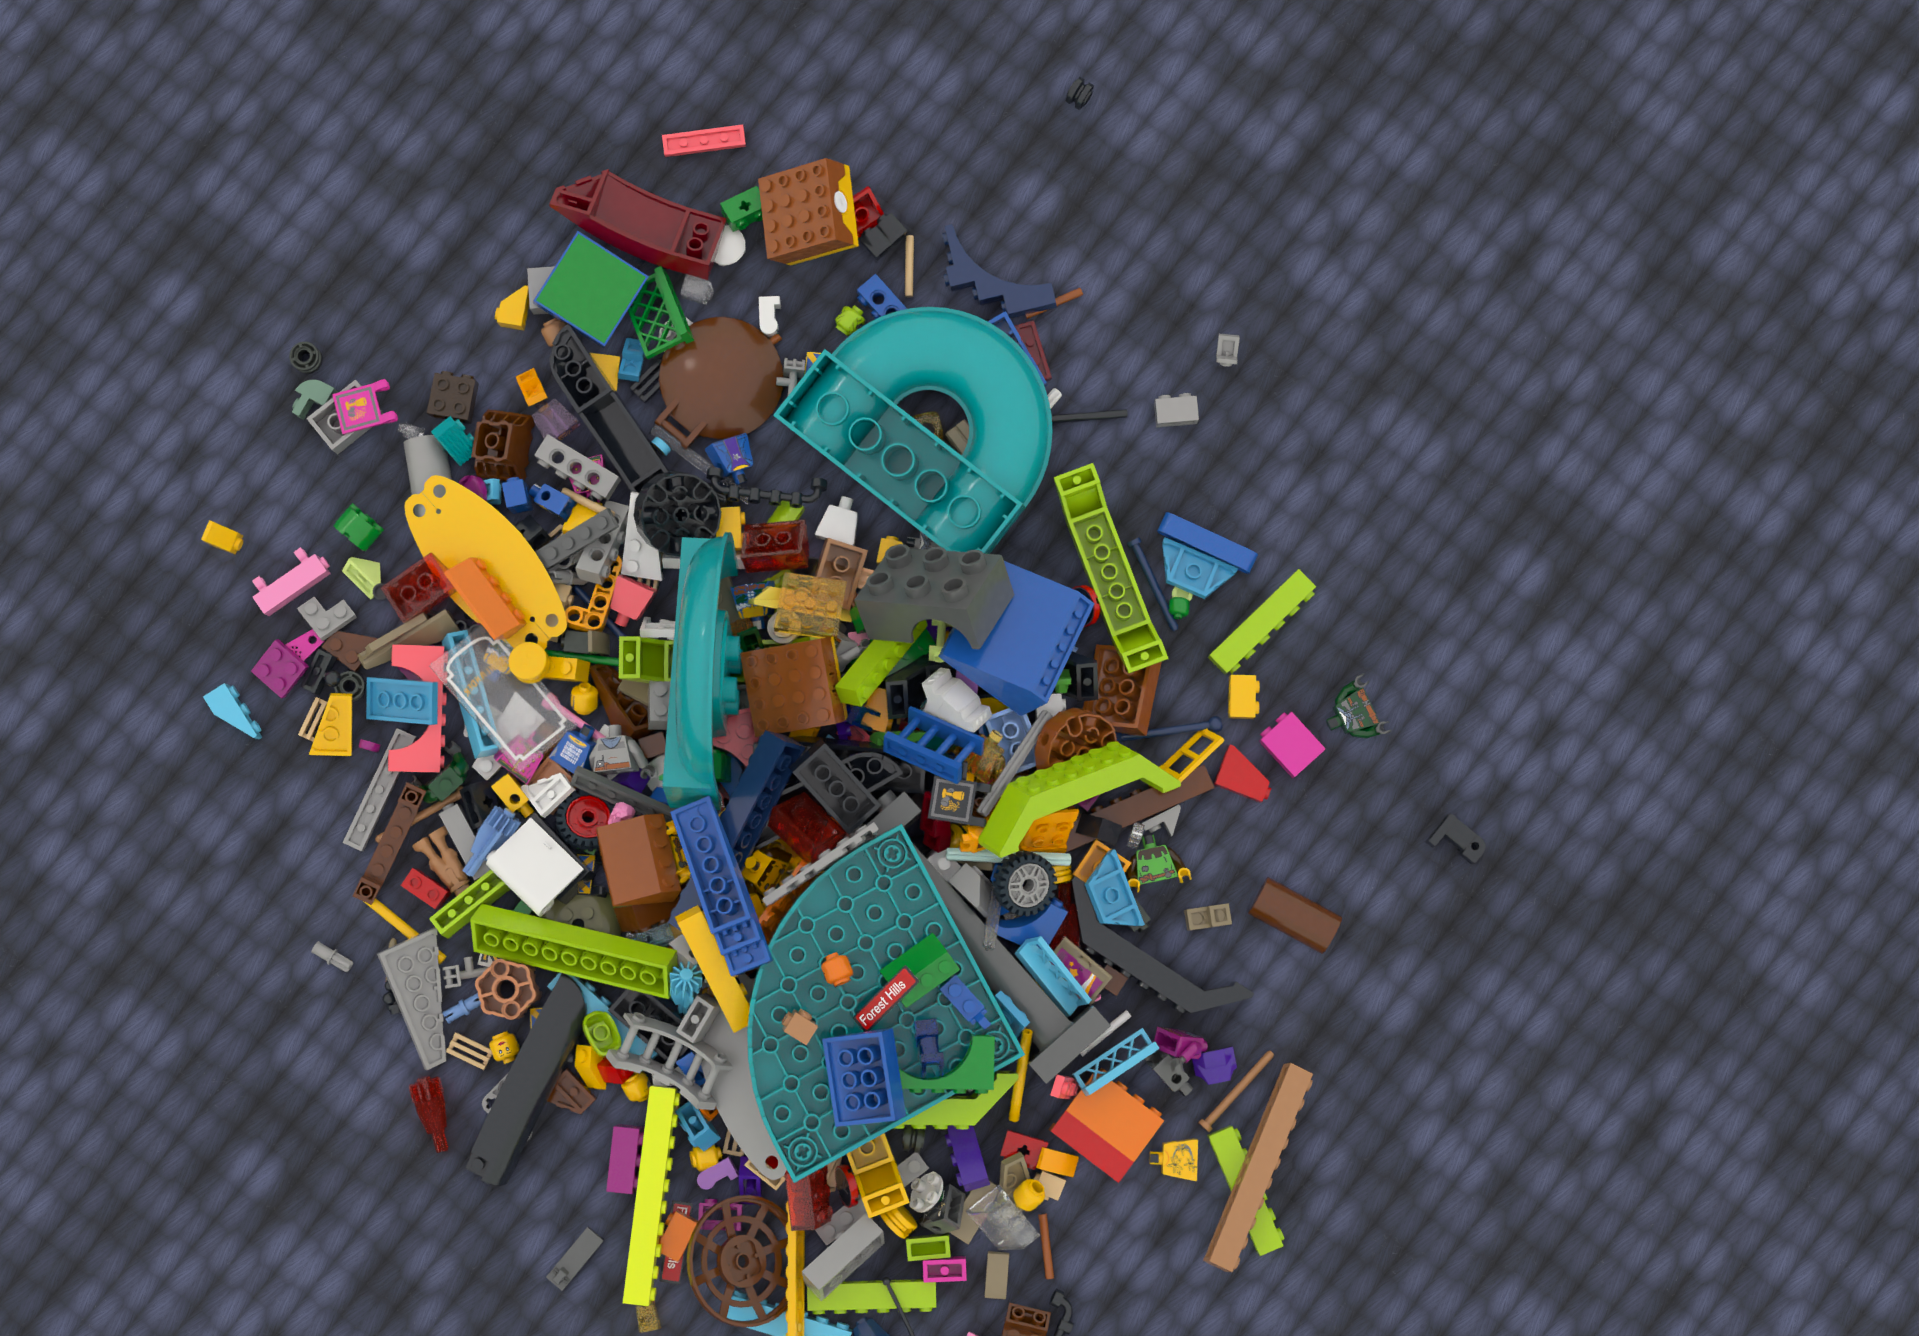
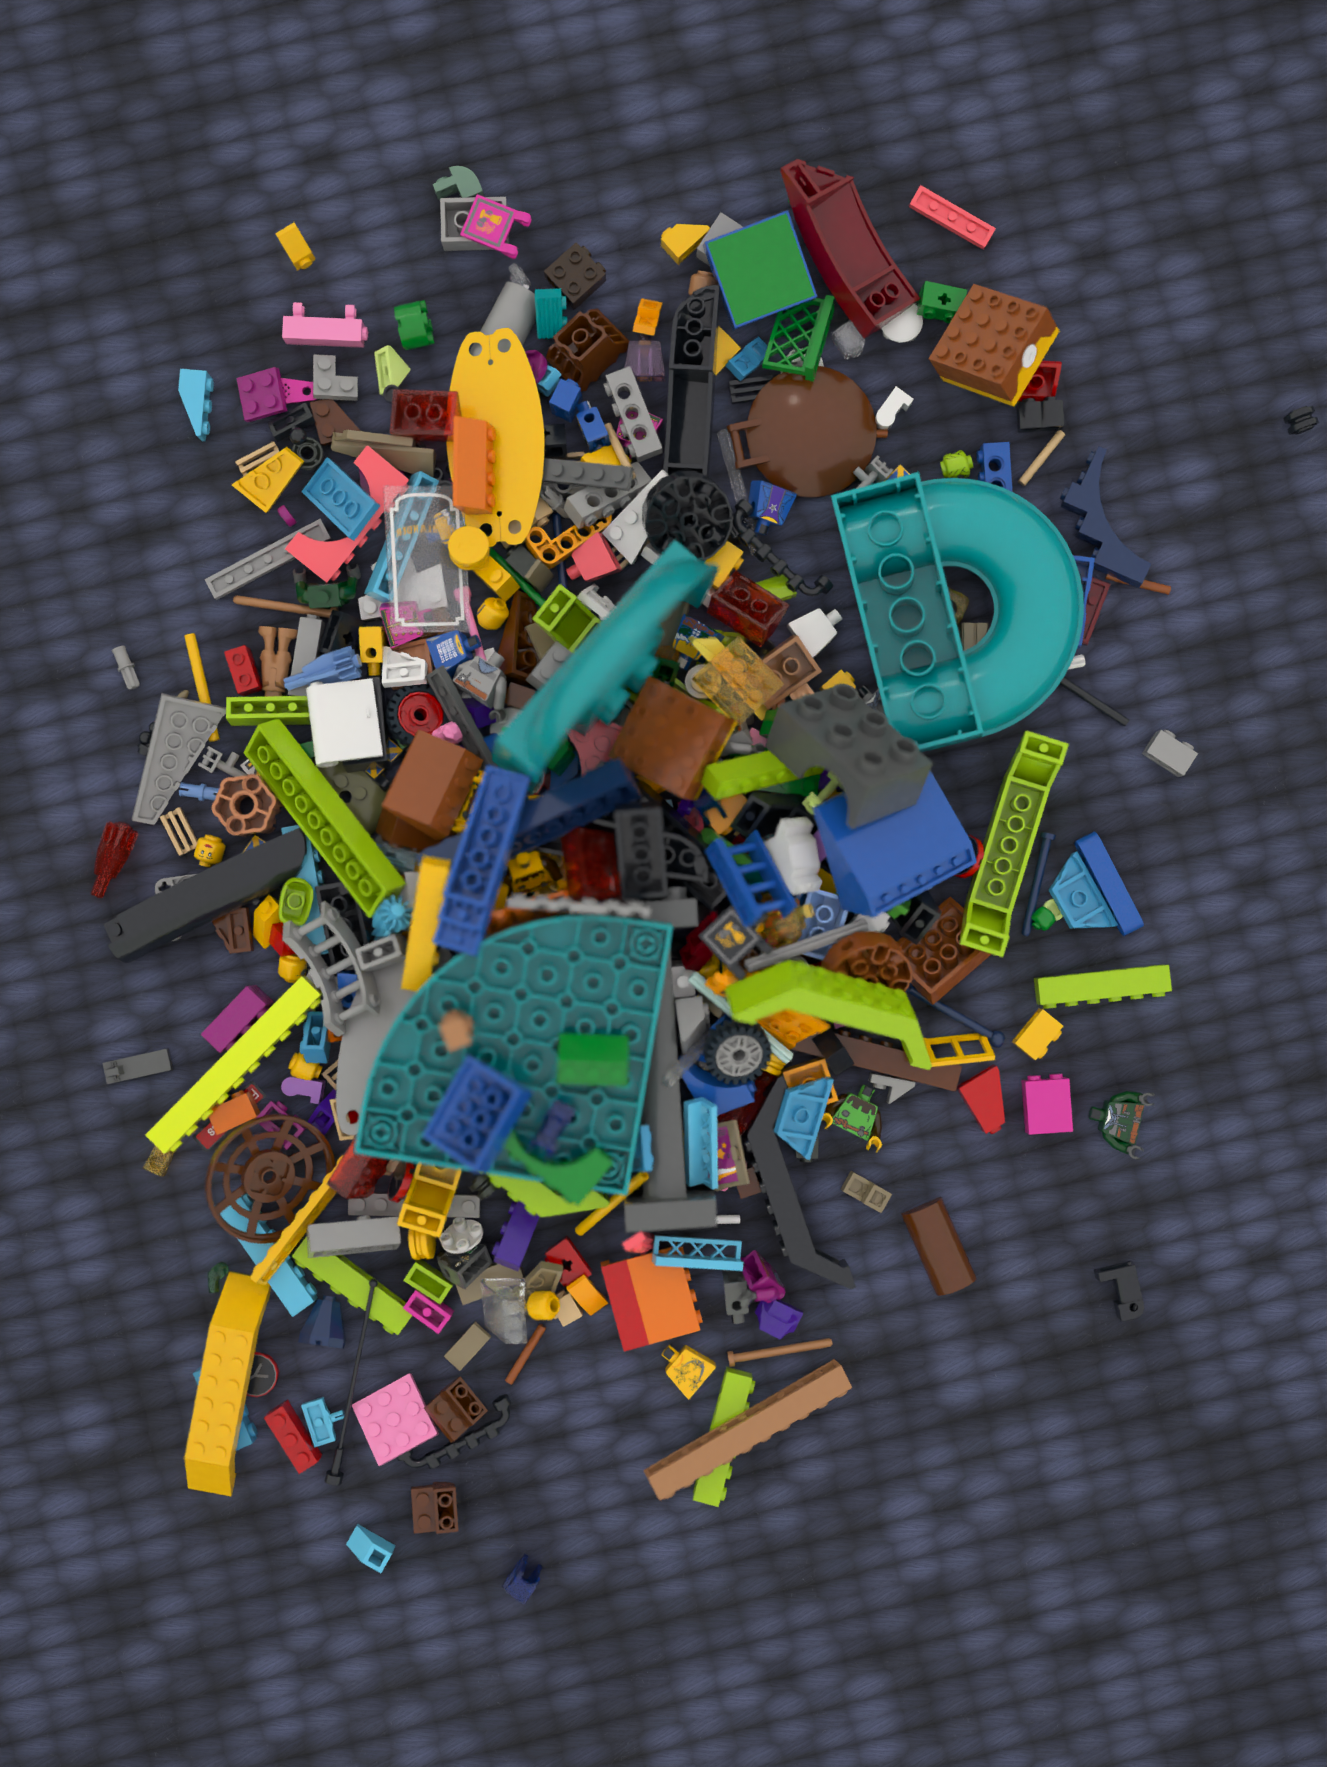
camera: 40 degrees right, 5 degrees up
pearl dark grey wheel [289,342,322,374] -> none
reddish brown slope [353,782,426,905] -> none
medium azure tile [651,437,671,456] -> none
orange head [821,952,853,987] -> none
red sticker [853,966,919,1032] -> none
blue hinge [939,974,991,1030] -> none
clear beam [1126,822,1145,850] -> none
light grey bracket [1216,333,1240,367] -> none

